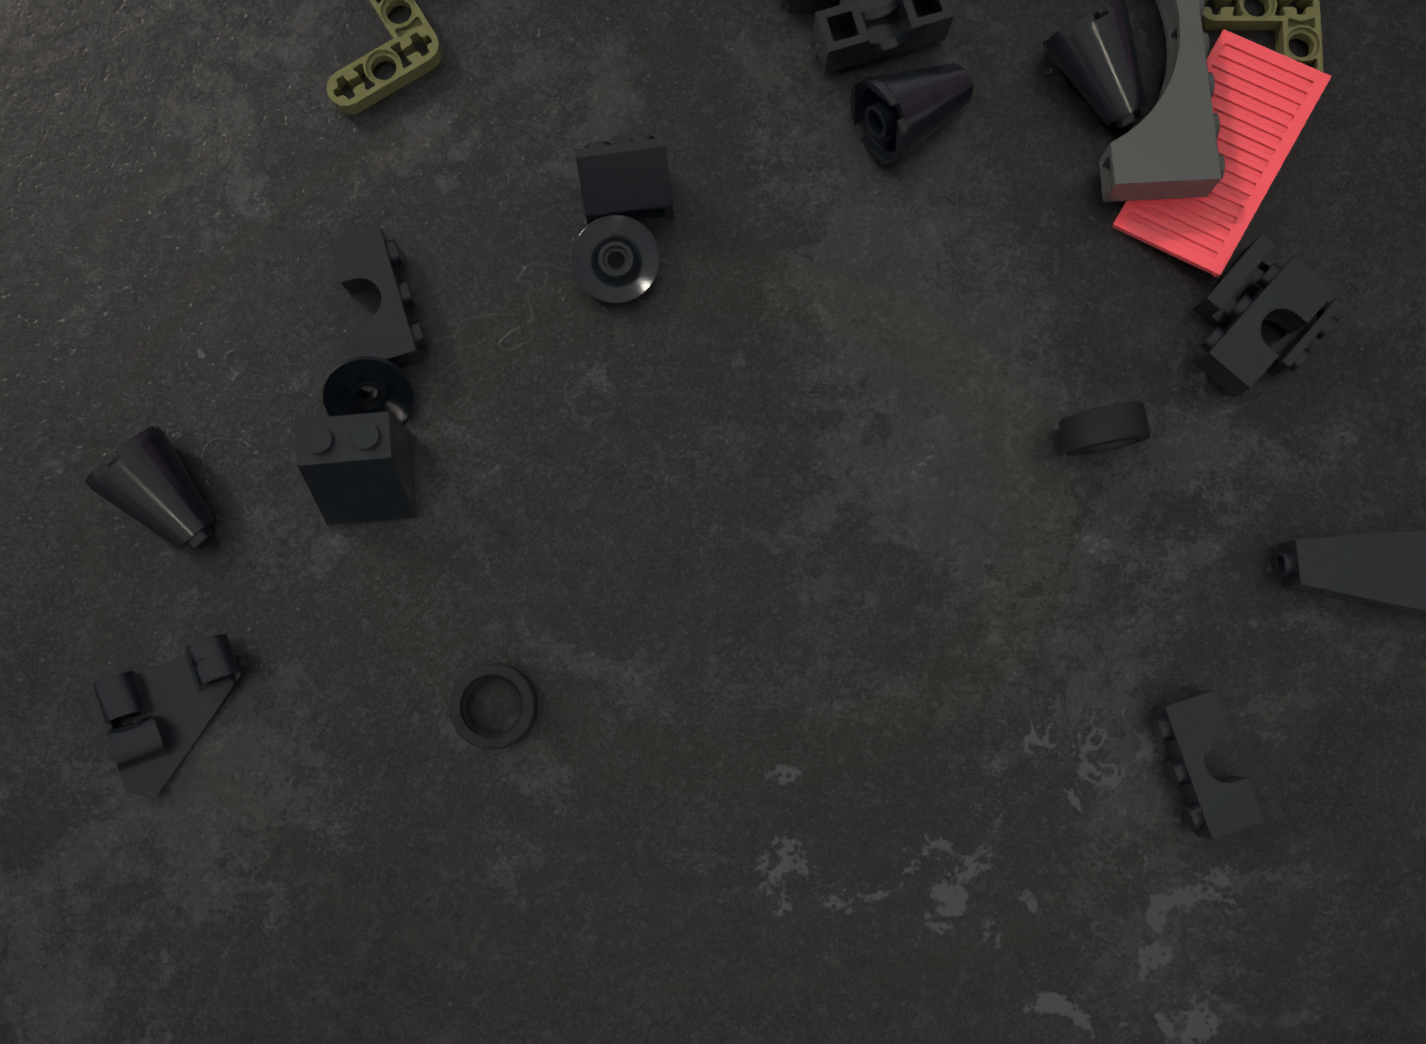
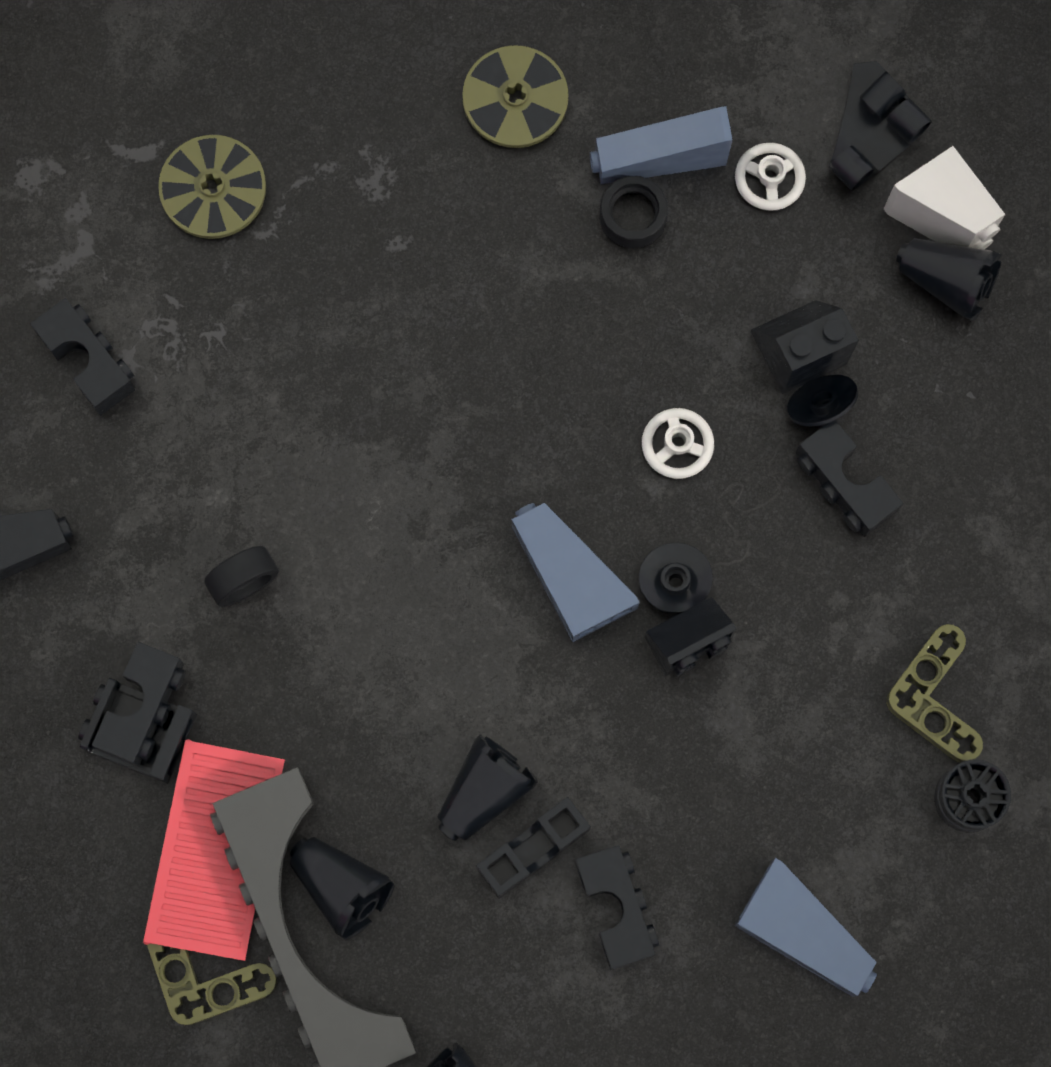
camera: 160 degrees right, 5 degrees down
none -> olive piece [158,135,266,239]
none -> olive piece [462,45,568,148]
none -> sand blue slope [512,503,640,642]
none -> sand blue slope [590,106,732,184]
none -> white piece [642,408,714,479]
none -> white piece [735,143,806,211]
none -> white slope [884,146,1005,250]

